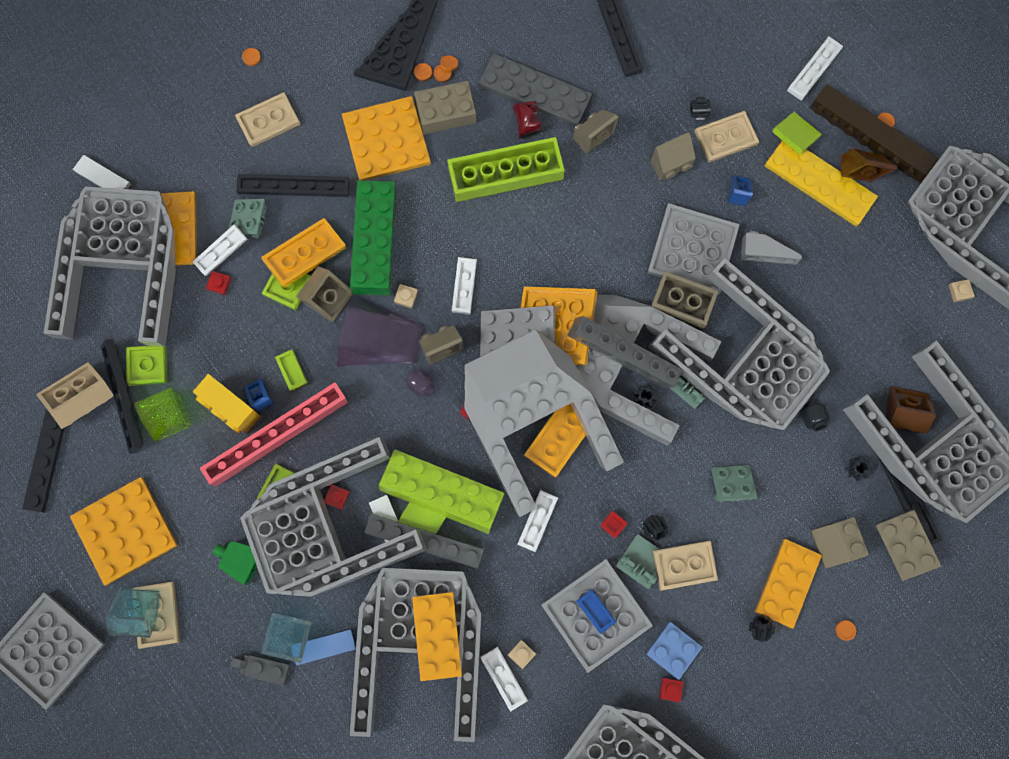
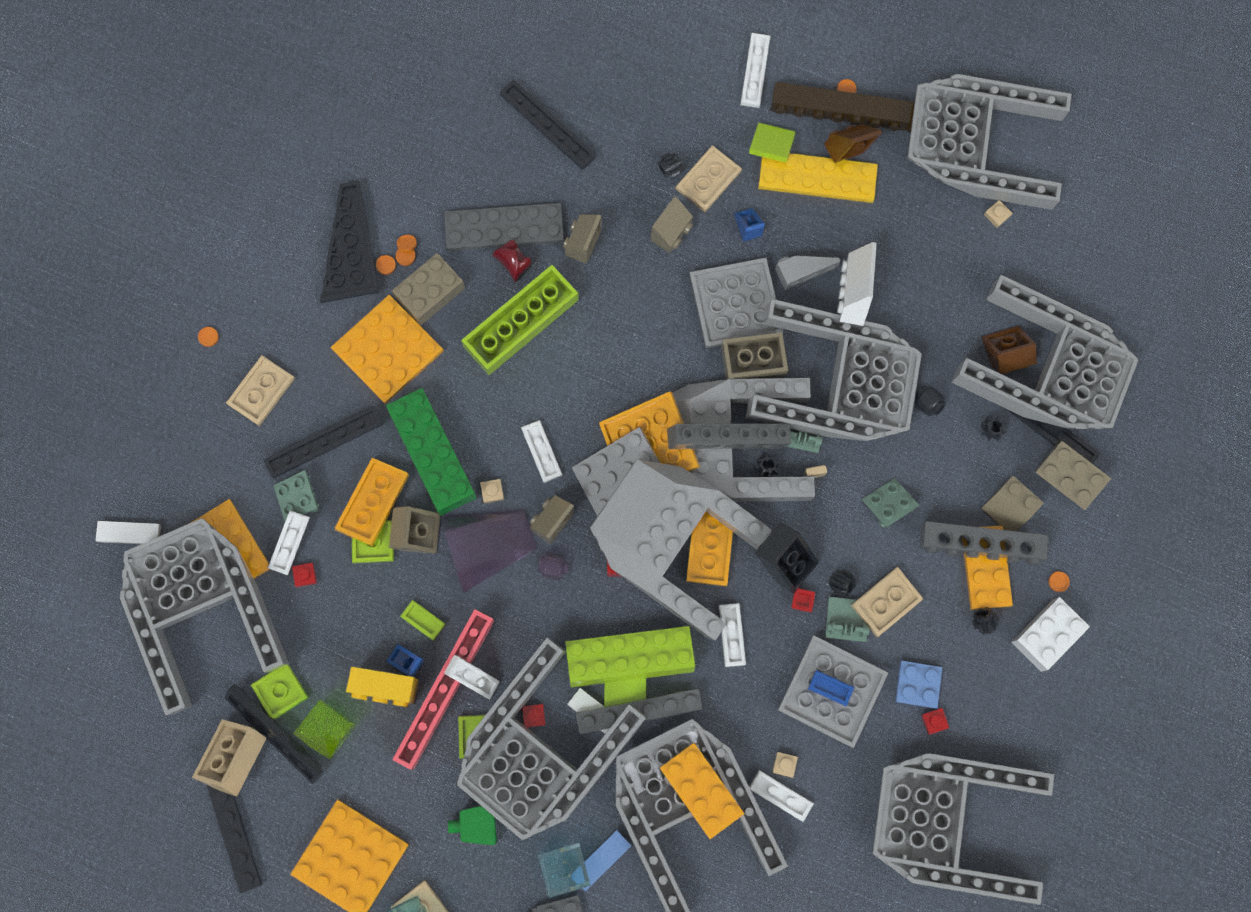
camera: 30 degrees left, 0 degrees up
none -> white tile [444,655,500,700]
none -> black brick [755,521,819,593]
none -> tan tile [803,465,827,478]
none -> white slope [837,242,876,326]
none -> dark grey brick [920,521,1048,565]
none -> white brick [1011,597,1090,672]

